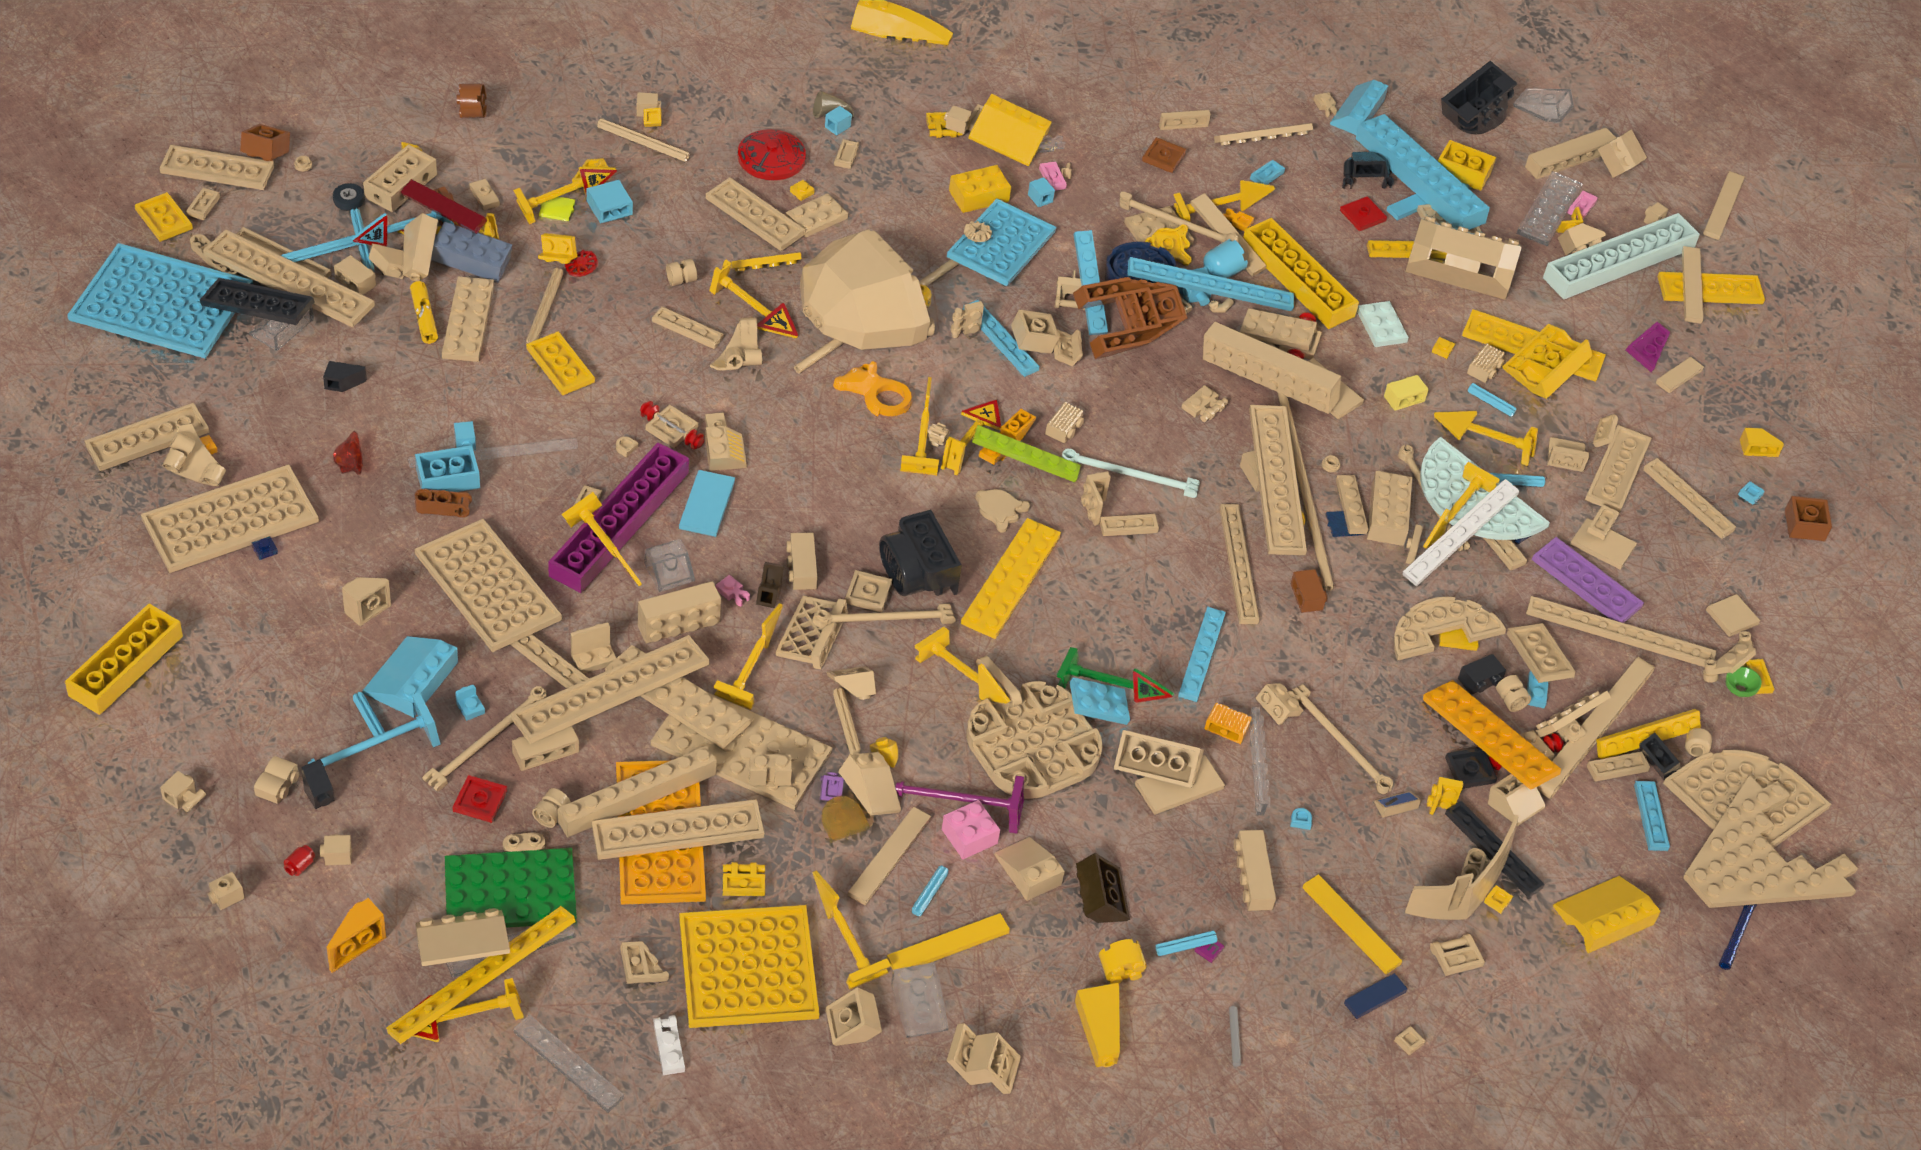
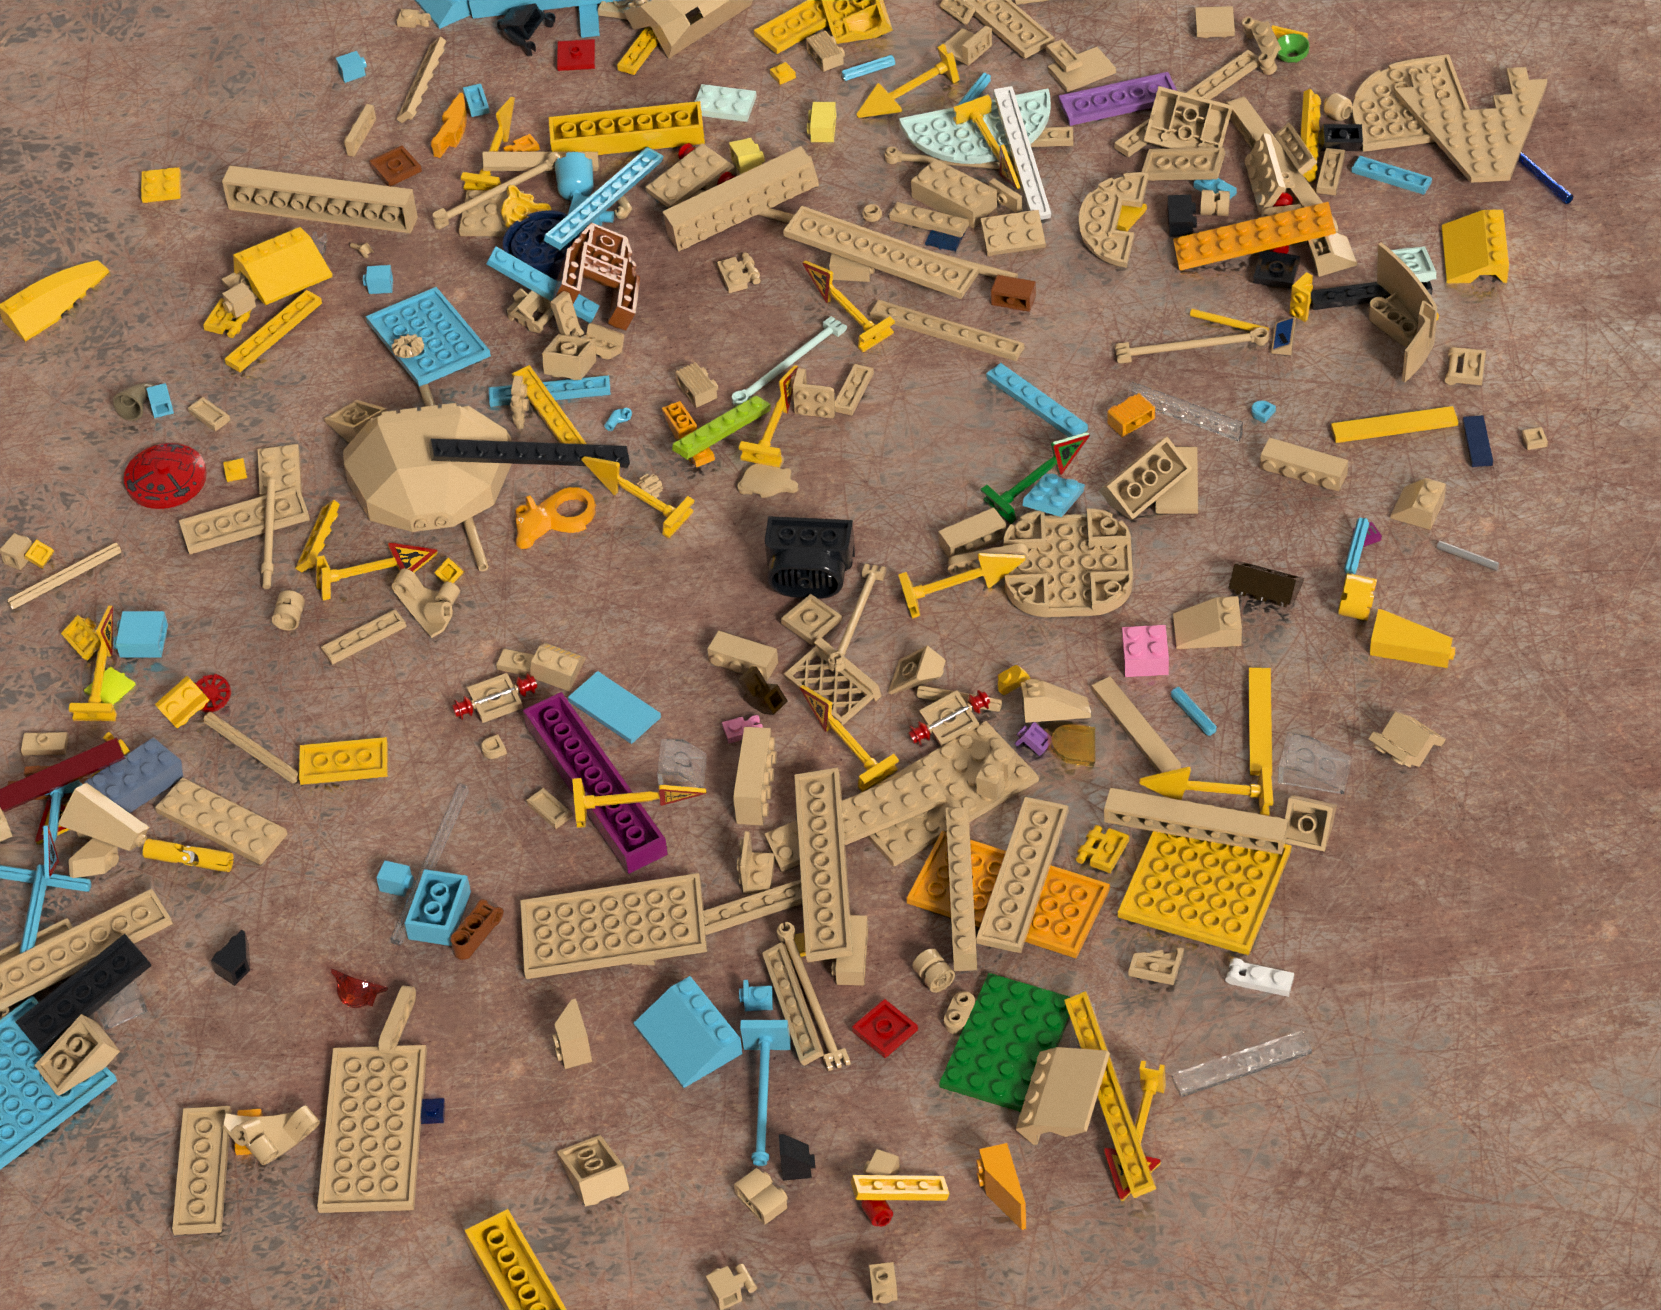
camera: 50 degrees left, 0 degrees up
tan brick [334,255,376,295] -> none
medium azure axle [353,692,385,737] -> none
magenta tile [895,776,1024,834] -> none
yellow piece [941,400,1001,475] -> none
yellow brick [949,165,1011,213] -> none
yellow plate [961,518,1061,639] -> none
bright pink plate [1039,161,1067,191] -> none
tan bracket [1256,683,1304,725] -> none
none -> tan slope [34,1014,120,1096]
none -> yellow plate [141,167,181,203]
none -> tan brick [222,166,418,234]
none -> yellow plate [224,290,322,372]
none -> tan bar [261,479,276,589]
none -> tan slope [324,400,387,443]
none -> medium azure brick [336,51,367,83]
none -> tan beam [379,986,416,1054]
none -> black plate [429,438,630,468]
none -> light orange slope [431,92,467,158]
none -> yellow slope [434,558,465,583]
none -> yellow tile [512,365,586,444]
none -> tan plate [550,291,585,337]
none -> tan slope [557,1135,630,1207]
none -> medium azure arm [604,407,632,431]
none -> light yellow brick [729,138,765,175]
none -> yellow piece [739,365,798,468]
none -> tan plate [762,942,824,1066]
none -> yellow piece [802,260,895,352]
none -> yellow plate [851,1175,949,1201]
none -> tan plate [908,690,991,747]
none -> tan brick [938,508,1006,558]
none -> tan plate [980,210,1046,256]
none -> tan brick [1104,788,1288,854]
none -> tan piece [1143,86,1233,149]
none -> yellow bar [1190,309,1269,332]
none -> tan plate [1274,123,1317,175]
none -> tan slope [1390,478,1446,530]
none -> light aqua plate [1391,246,1436,282]

